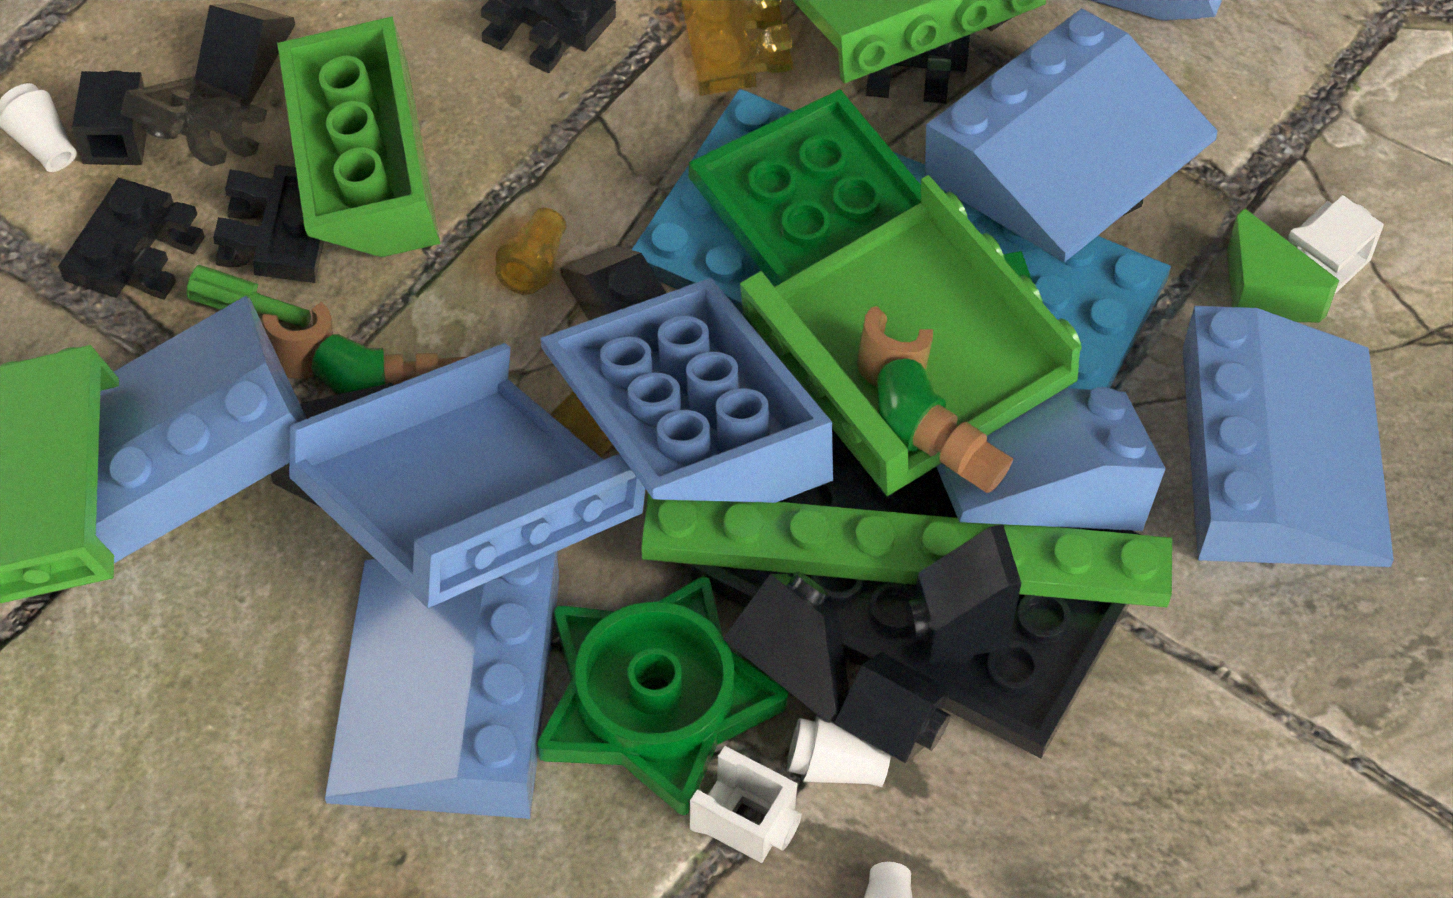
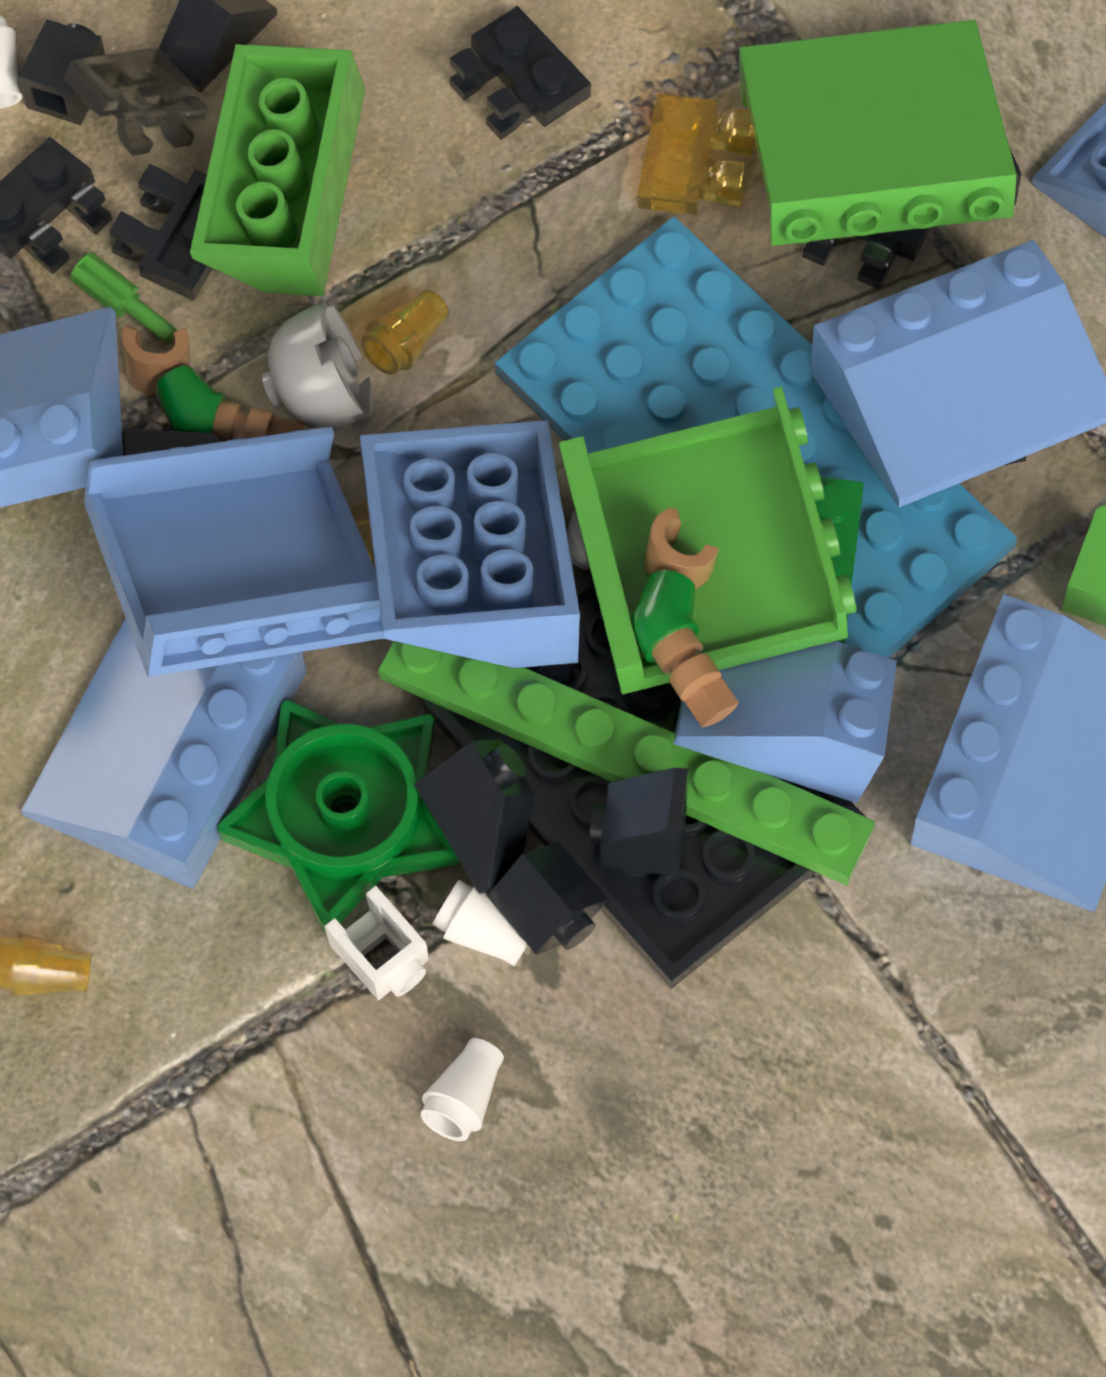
camera: 25 degrees right, 10 degrees up
black slope [560,245,666,321] -> none
green plate [688,89,921,287] -> none
none -> light grey cylinder [262,302,375,428]

